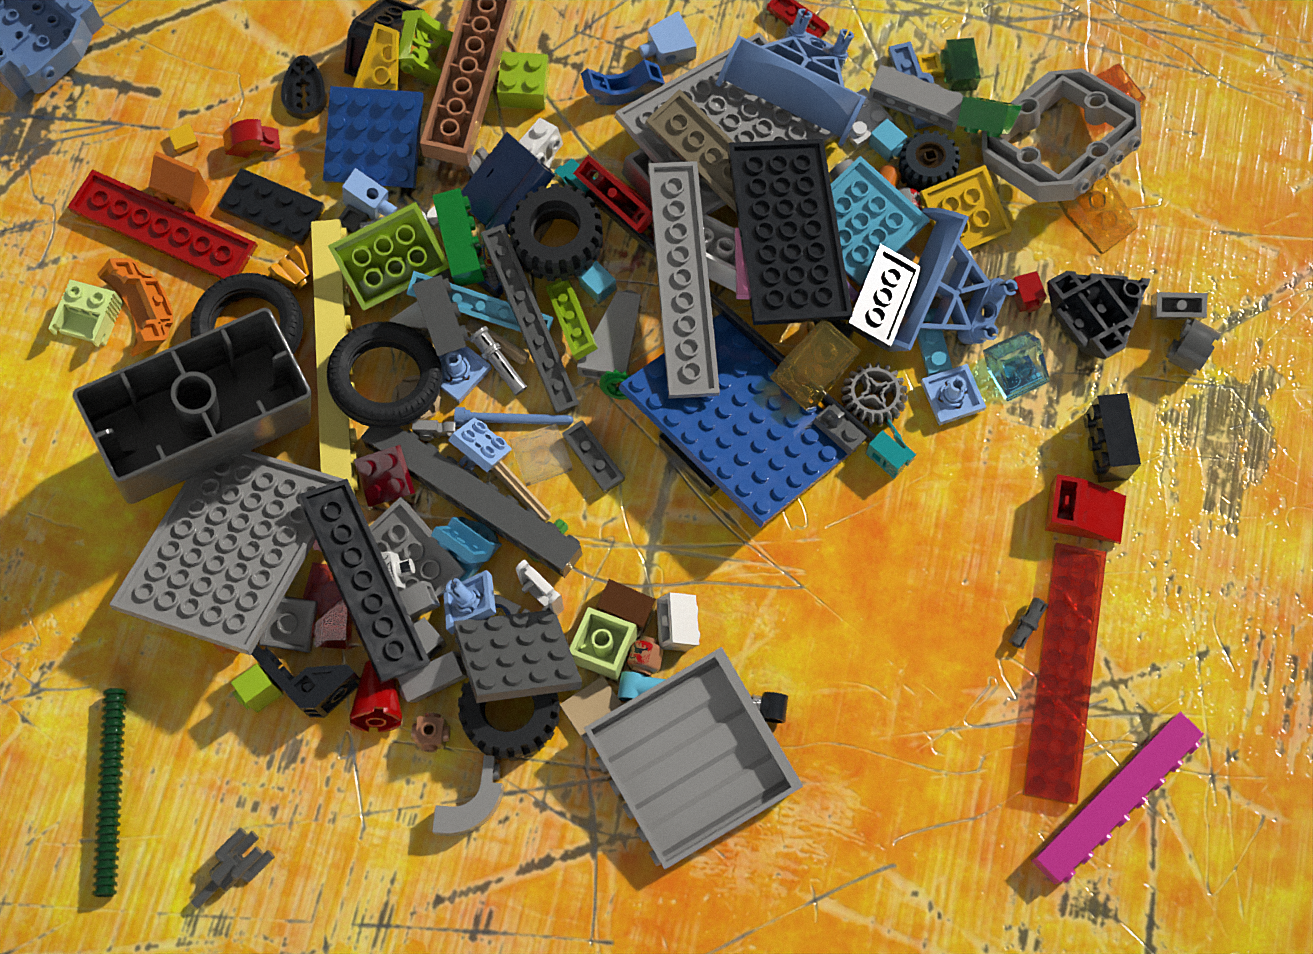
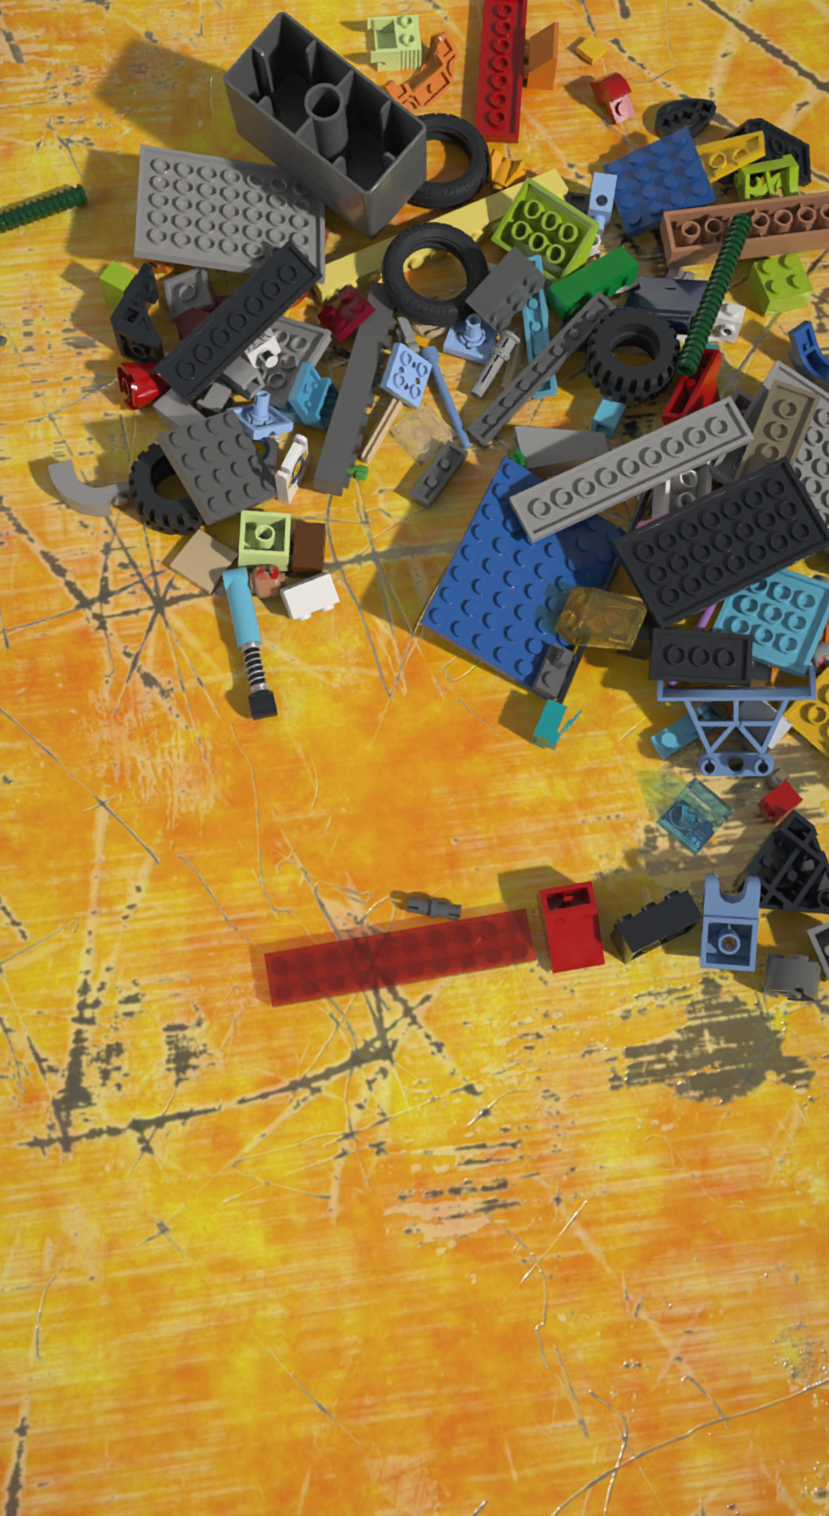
camera: 65 degrees right, 0 degrees up
black plate [218,168,325,246] -> none
nougat brick [411,713,451,752] -> none
lime plate [545,278,598,360] -> none
light grey panel [582,647,803,869] -> none
light grey gear [841,362,908,428] -> none
light blue plate [921,364,986,425] -> none
dark pink brick [1031,711,1204,885] -> none
none -> dark green piece [675,213,753,376]
none -> medium blue brick [699,873,761,972]

